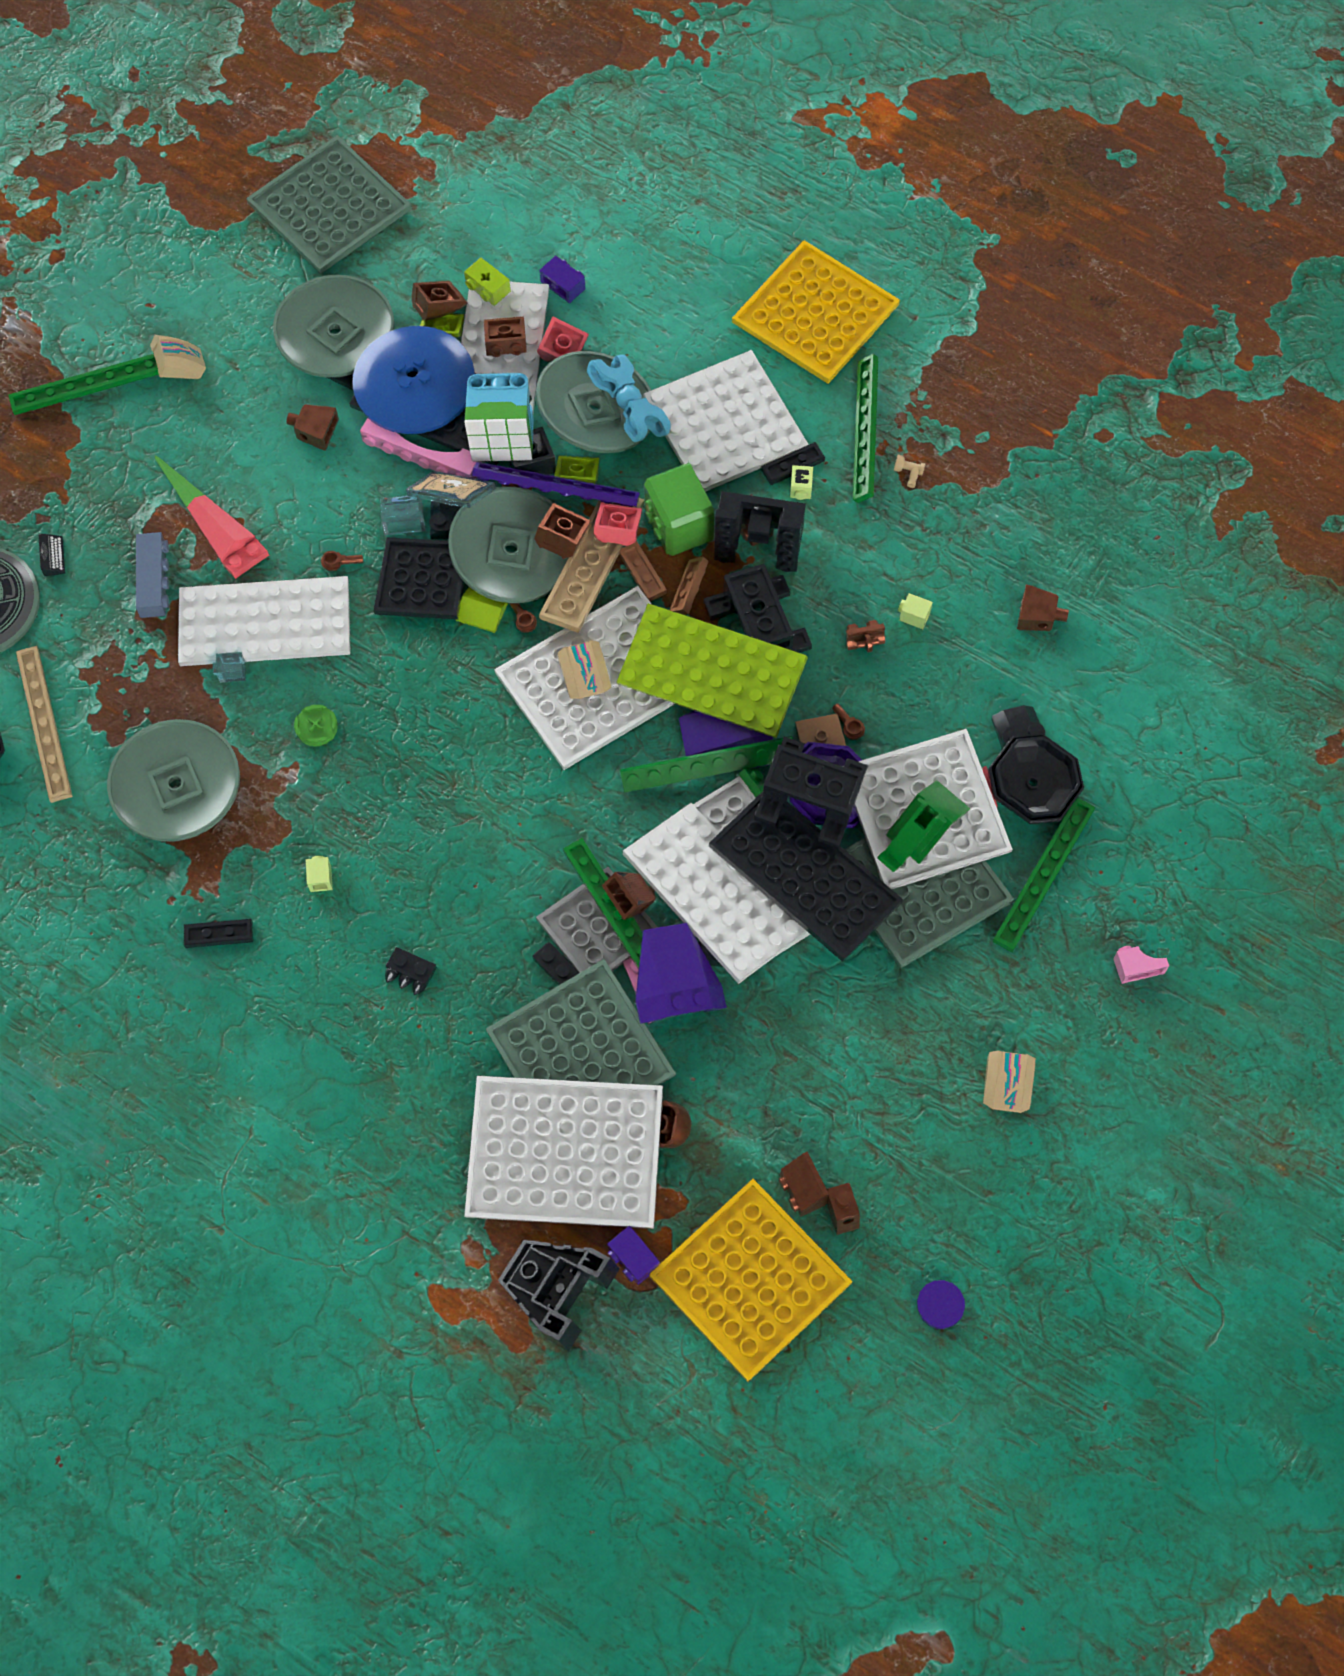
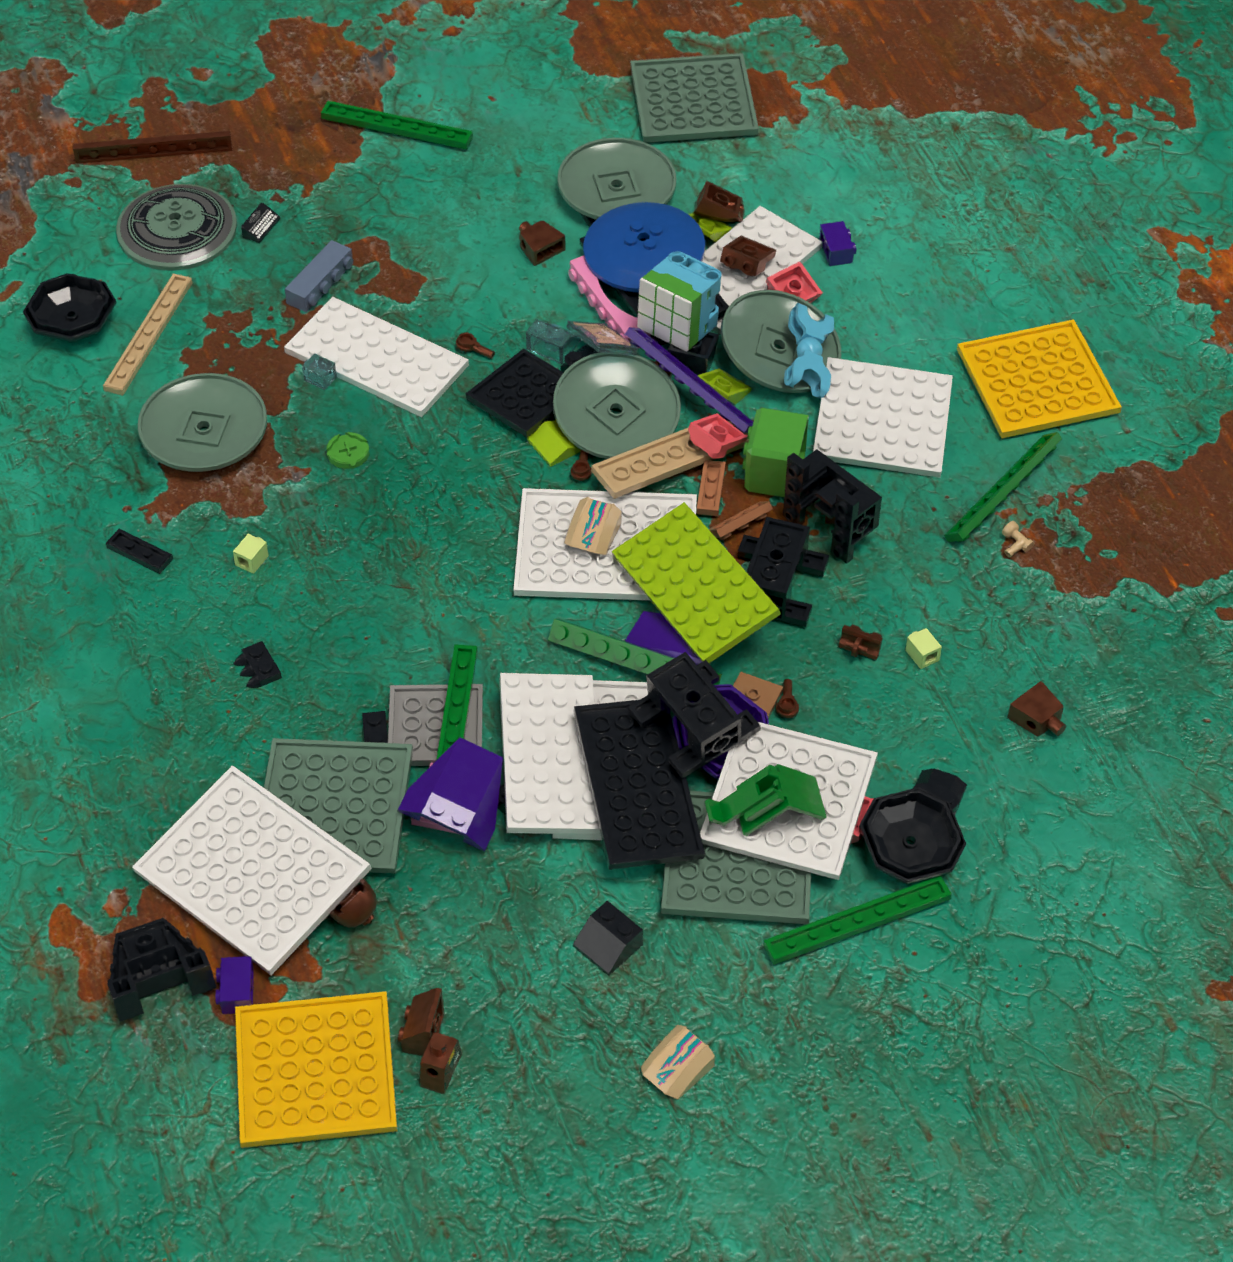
camera: 35 degrees right, 15 degrees down
tan slope [150,335,206,379] -> none
coral plate [155,456,269,579] -> none
lime brick [464,257,511,306] -> none
copper slope [534,503,591,559] -> none
copper torso [602,872,655,920] -> none
black tile [761,442,825,485] -> none
yellowish green brick [790,465,813,500] -> none
dark purple tile [917,1280,965,1329] -> none
bright pink arch [1113,946,1169,984] -> none
none -> black slope [573,901,643,976]

